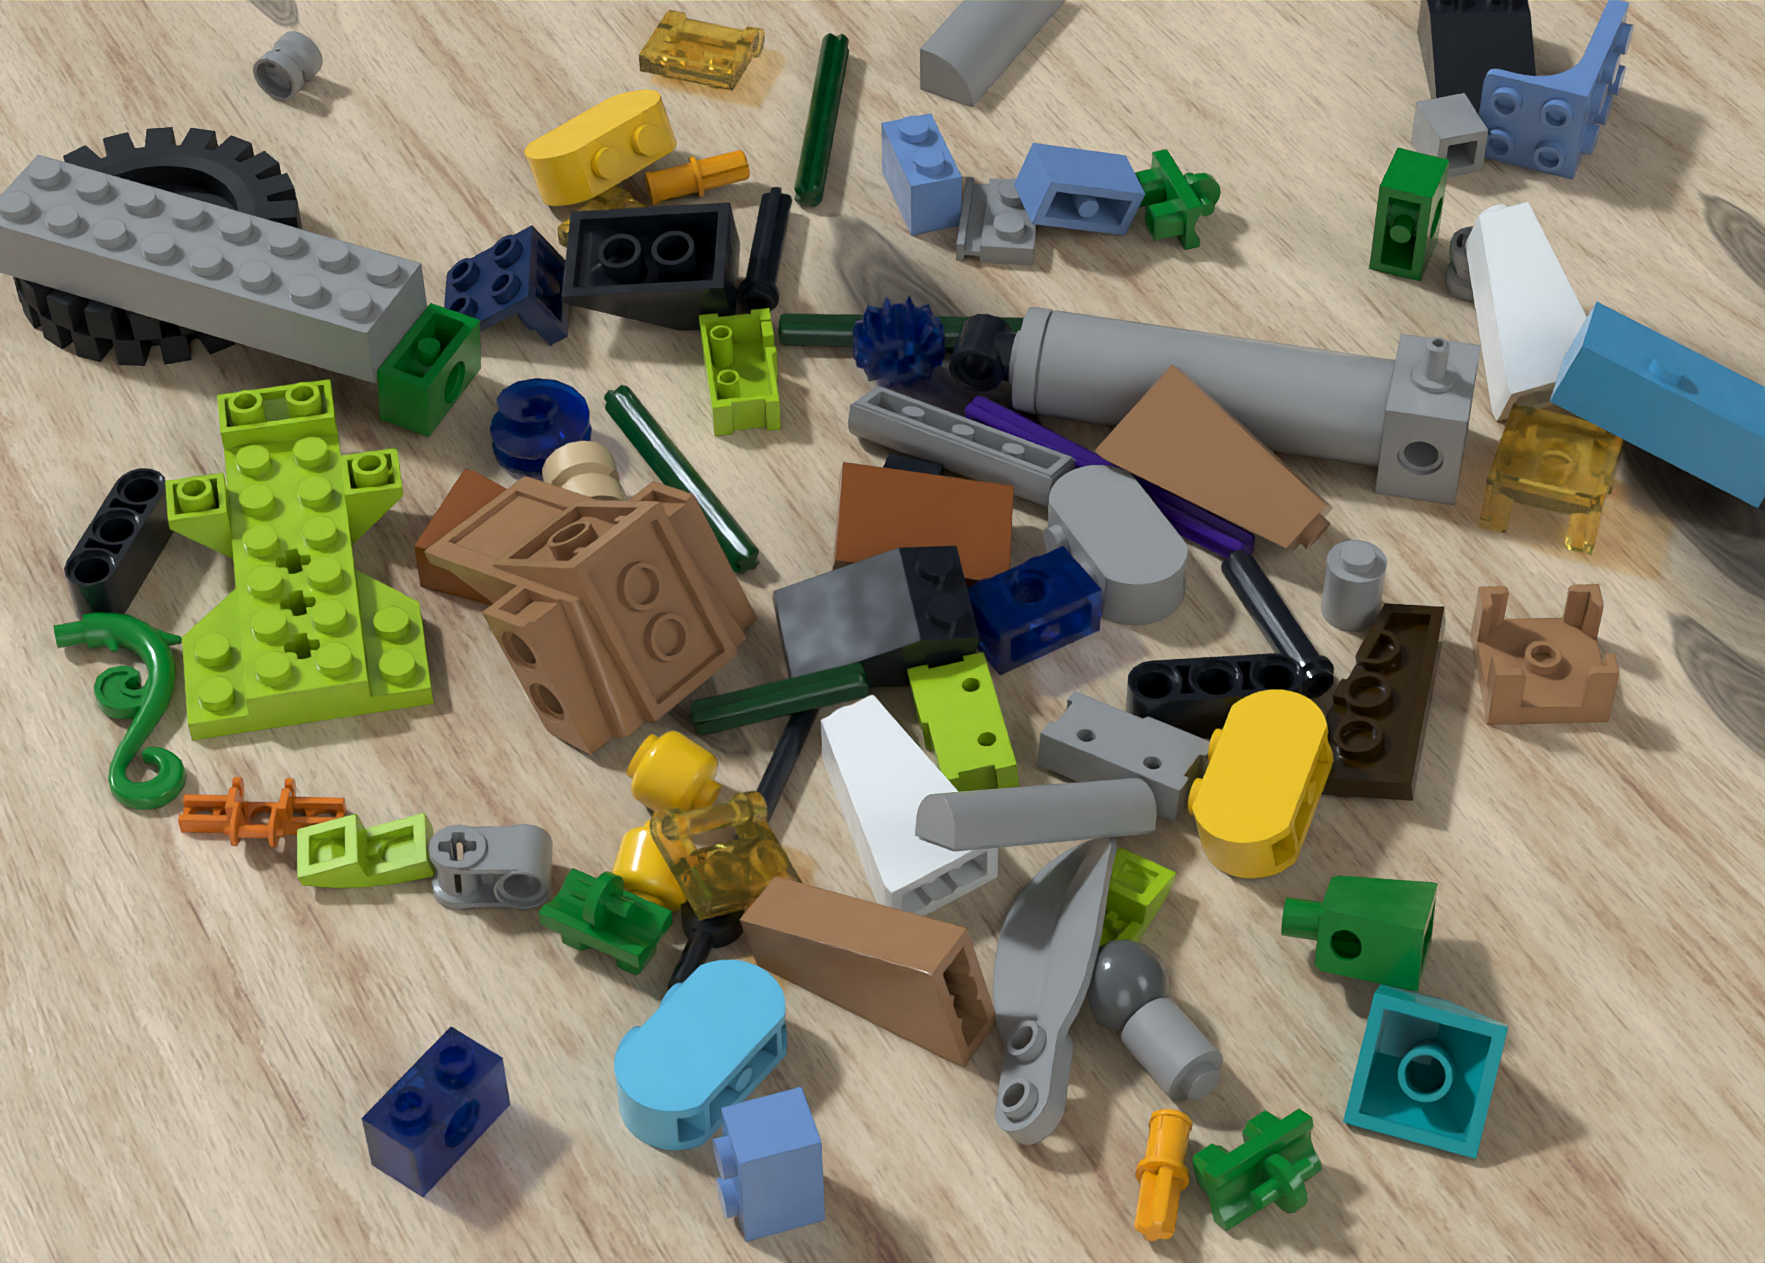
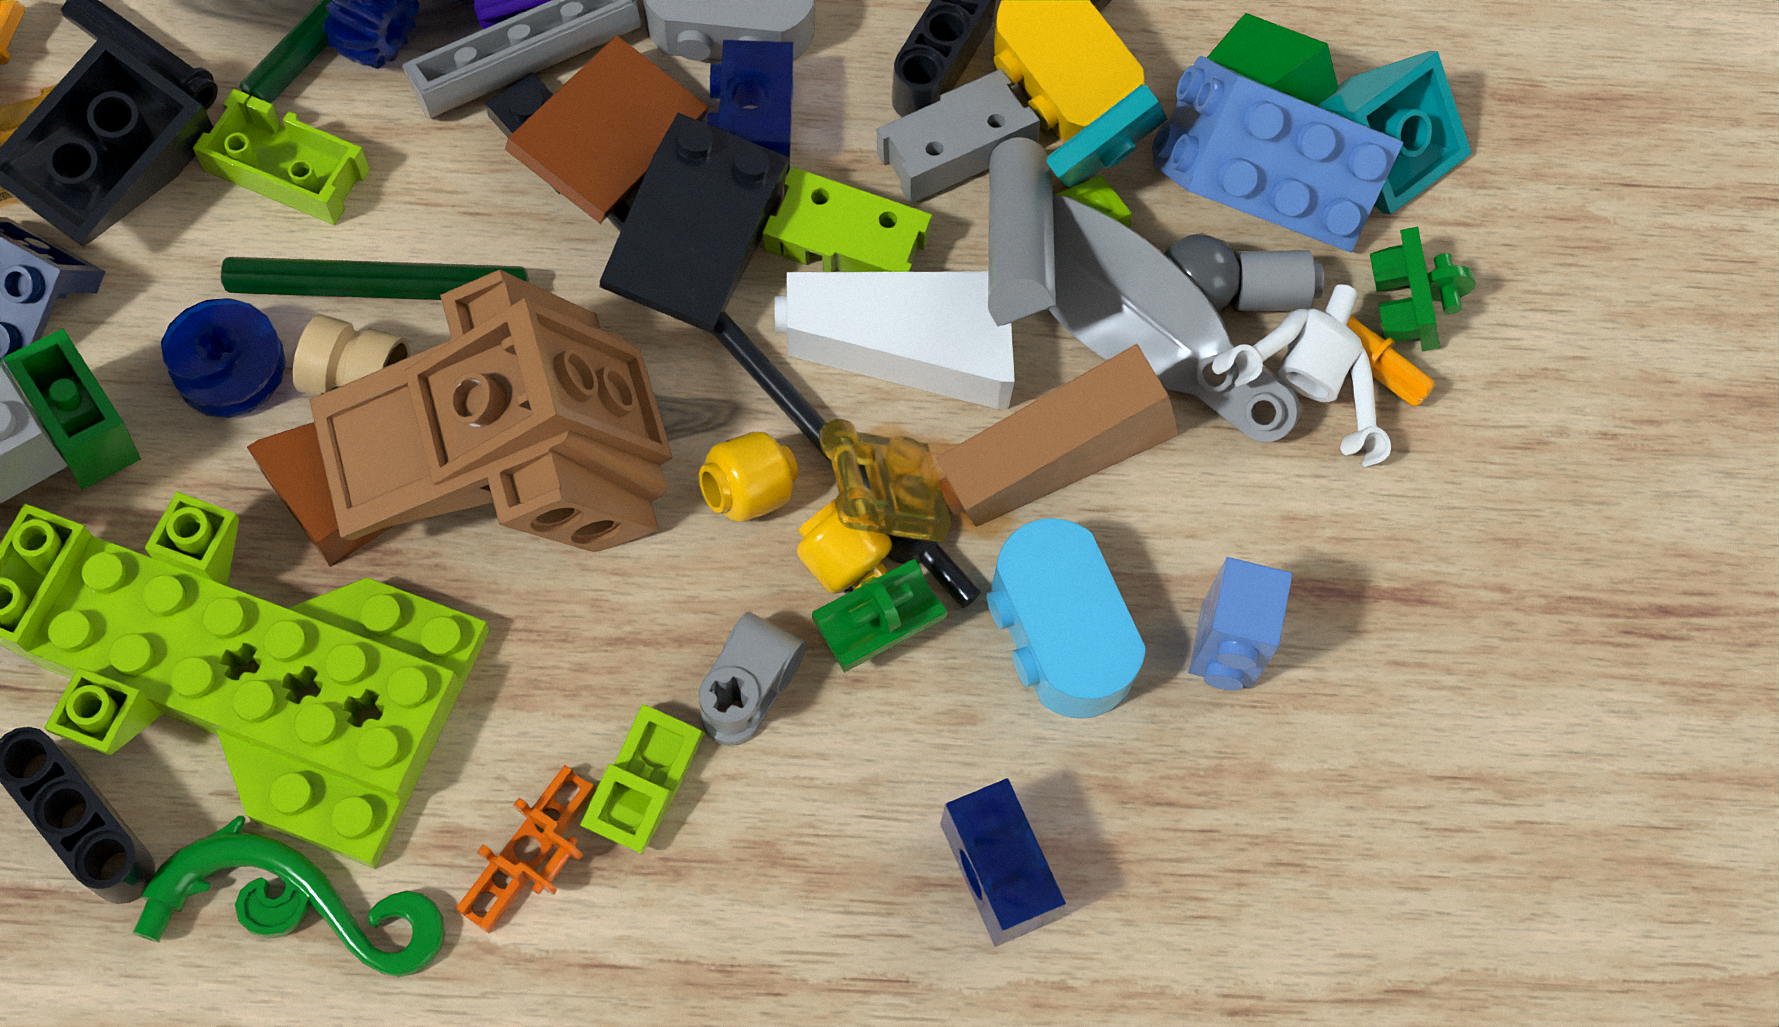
camera: 65 degrees left, 20 degrees up
dark green axle [690,662,869,736] -> none
none -> teal plate [1046,84,1168,188]
none -> medium blue bracket [1152,56,1404,253]
none -> white piece [1212,284,1391,468]

